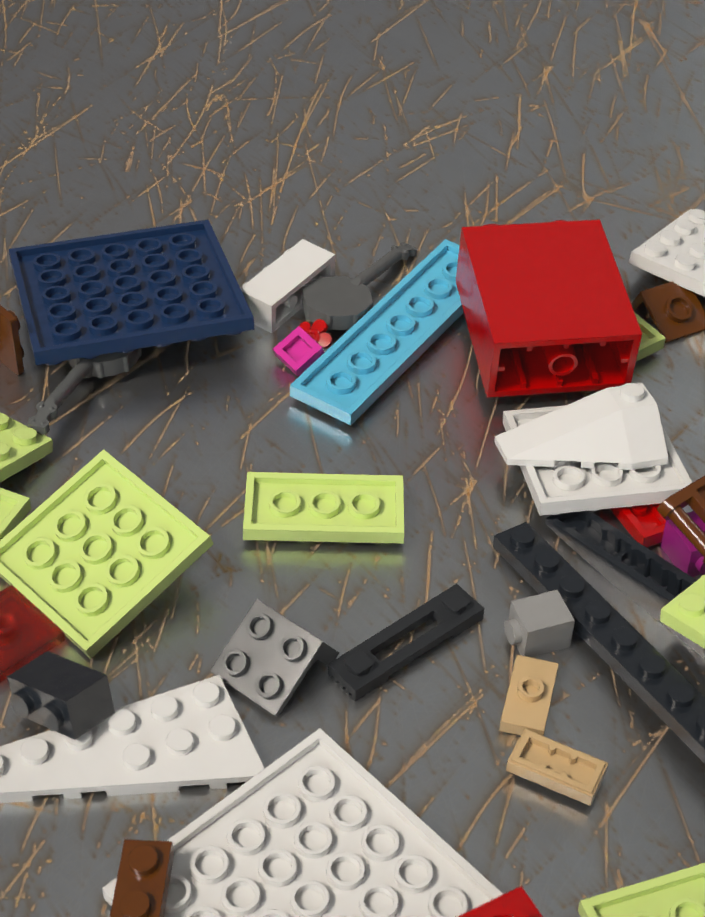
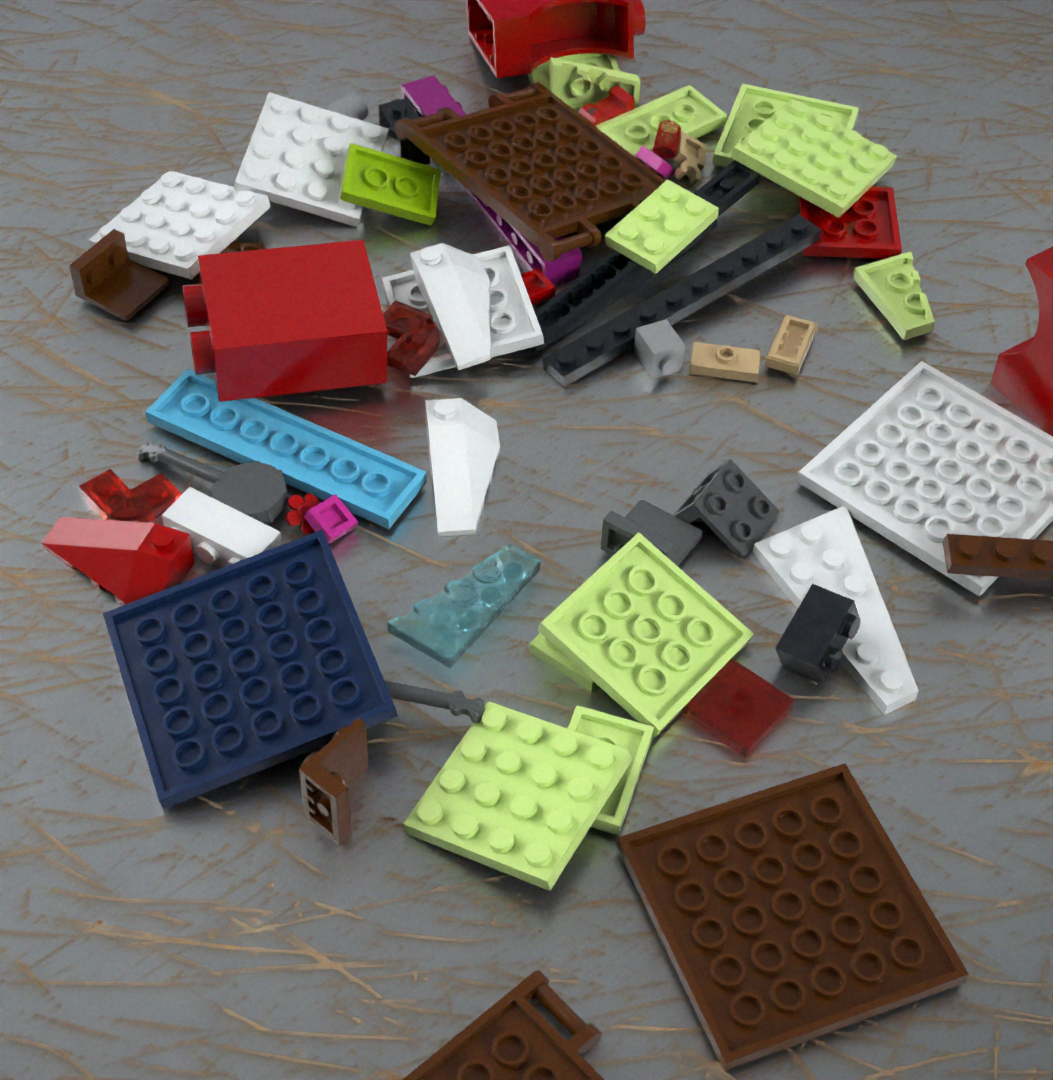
camera: 95 degrees left, 5 degrees up
yellowish green plate [243,472,404,544] -> none
black container [328,583,485,701] -> none
none -> red wedge [41,517,194,605]
none -> reddish brown bracket [69,229,169,321]
none -> clear red plate [79,469,182,523]
none -> clear red plate [383,300,440,376]
none -> clear light blue wing [387,544,541,668]
none -> white wedge [425,398,500,537]
none -> dark grey bracket [601,500,702,566]

